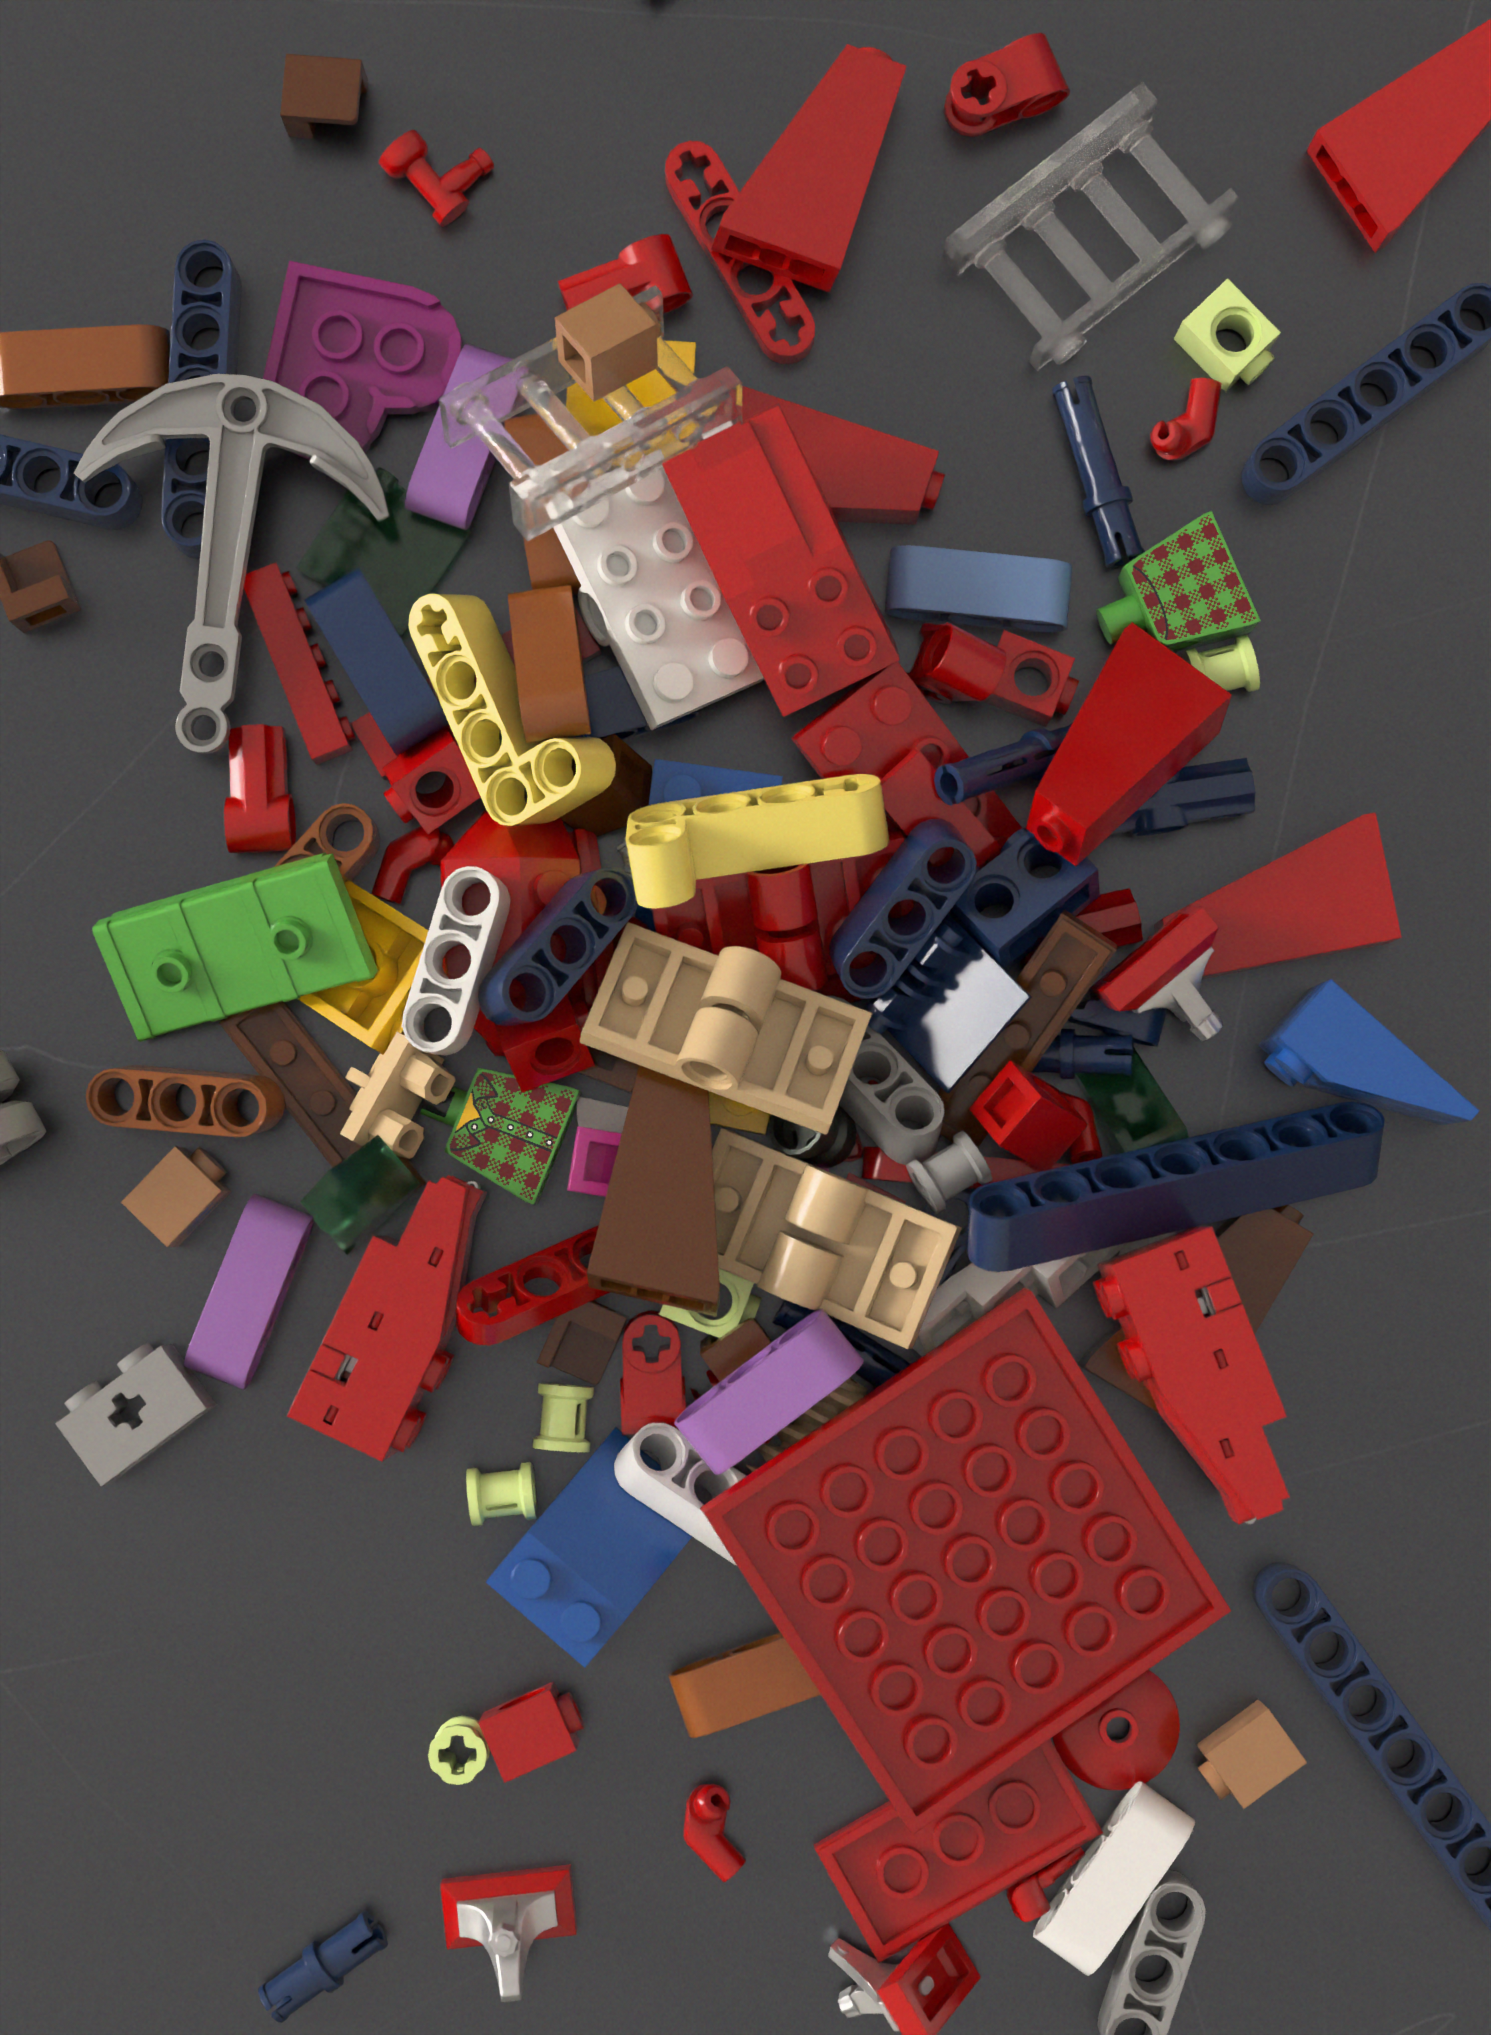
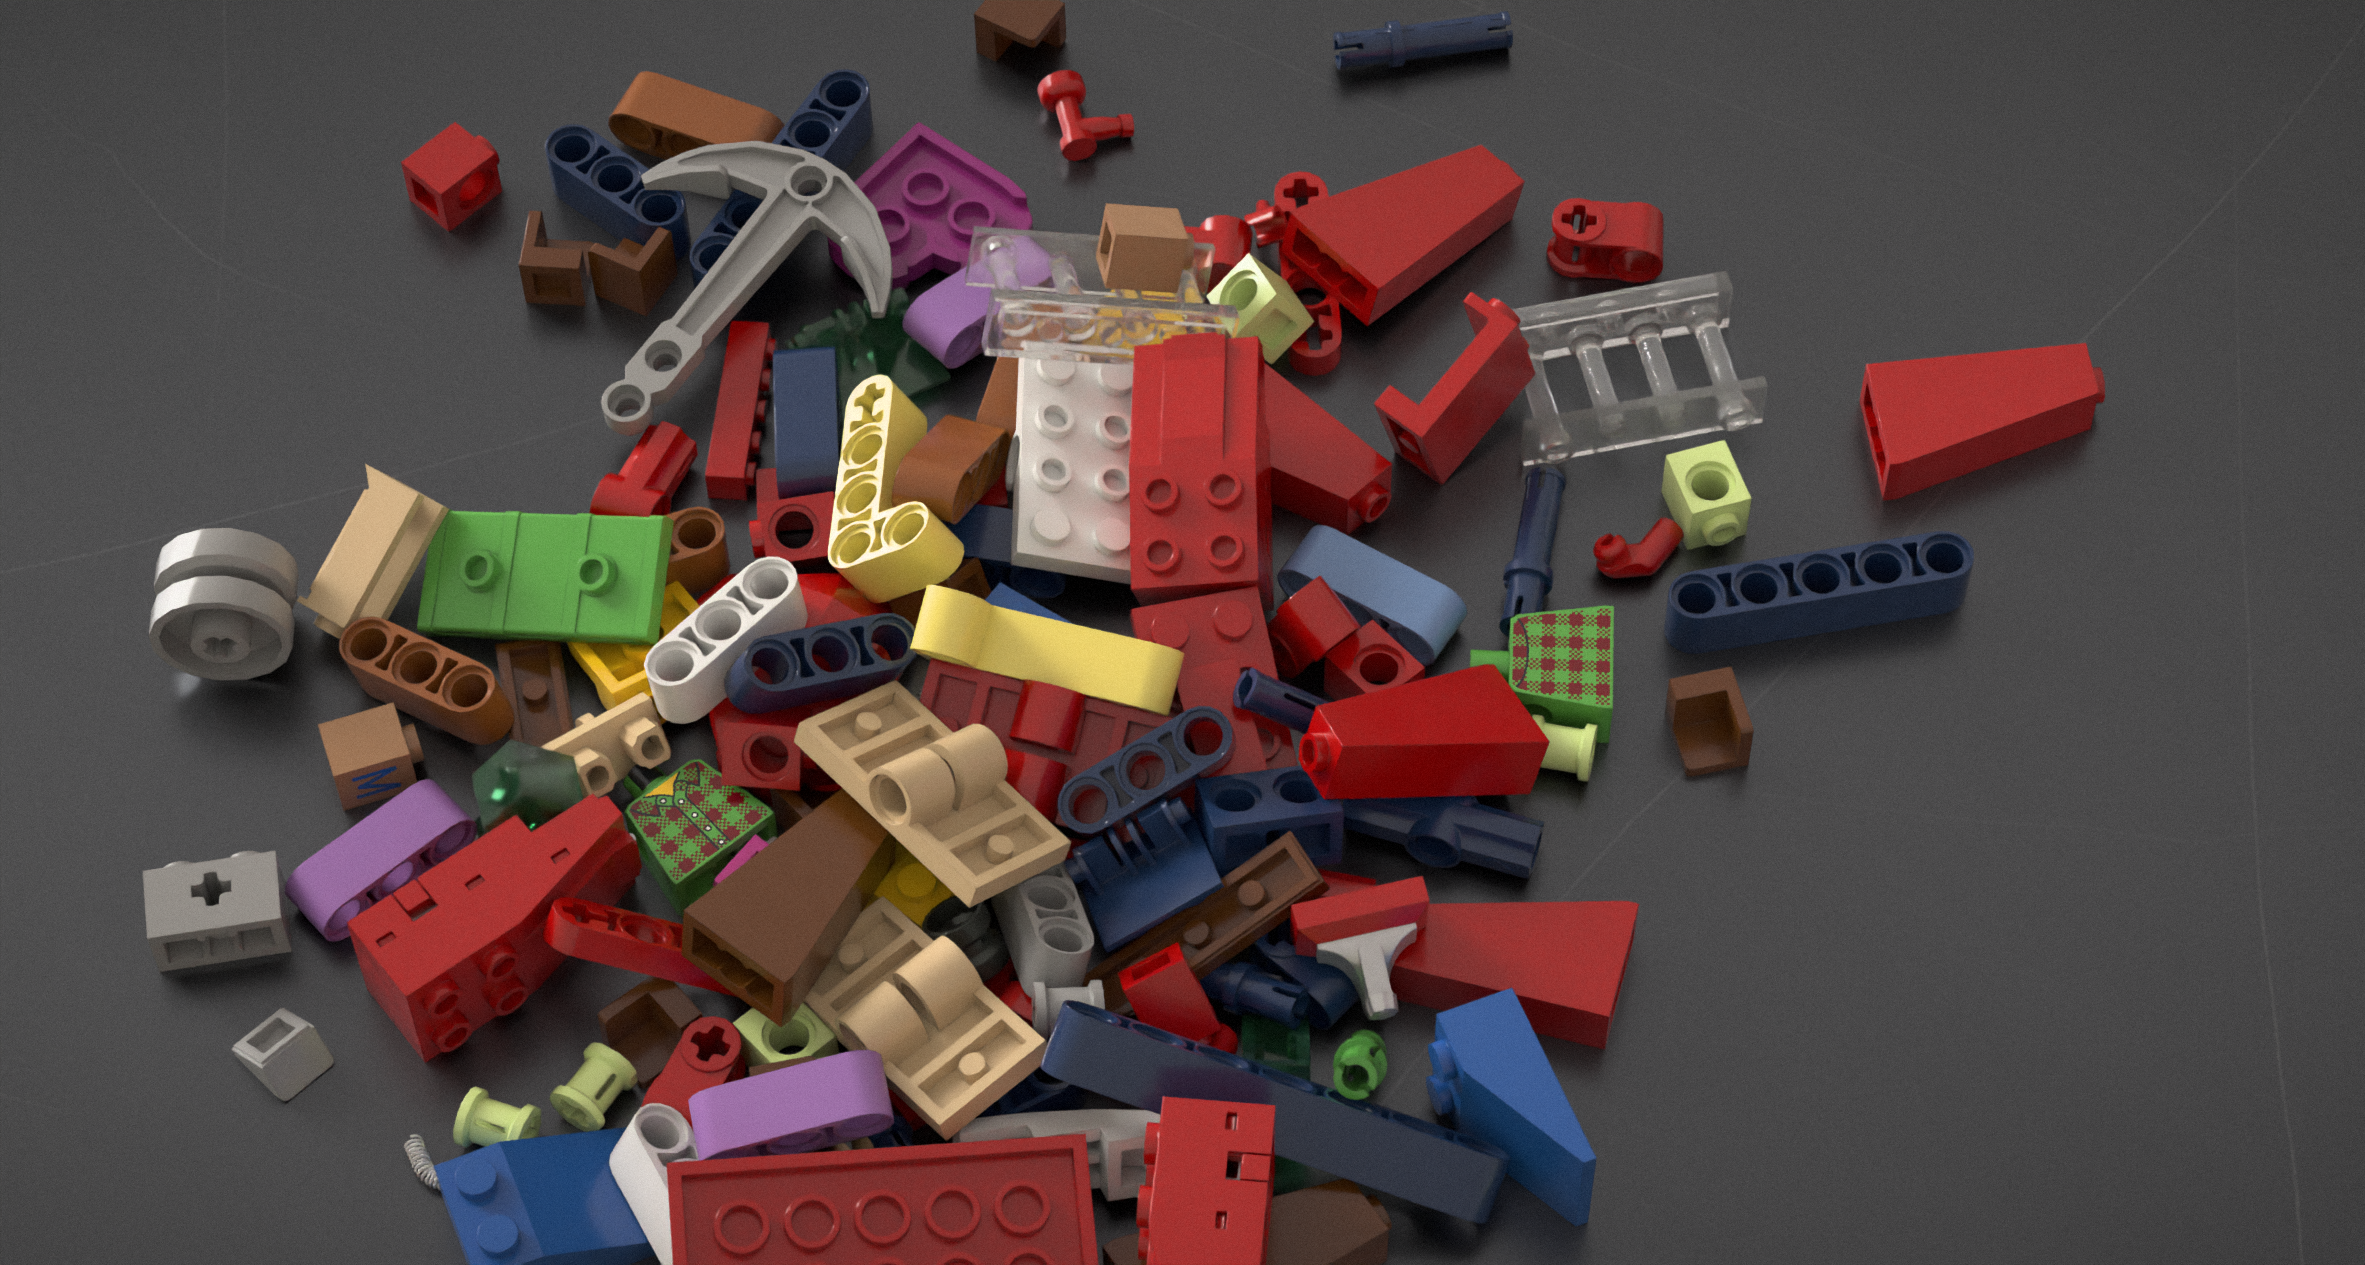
camera: 30 degrees right, 30 degrees down
none -> light grey slope [231,1008,334,1101]
none -> tan window [297,464,449,639]
none -> white leg [404,1134,440,1191]
none -> reddish brown panel [588,227,678,317]
none -> yellowish green brick [1206,253,1314,364]
none -> red hand [1244,200,1288,249]
none -> bright green pin [1333,1030,1388,1100]
none -> red panel [1374,292,1536,485]
none -> reddish brown panel [1665,666,1754,777]

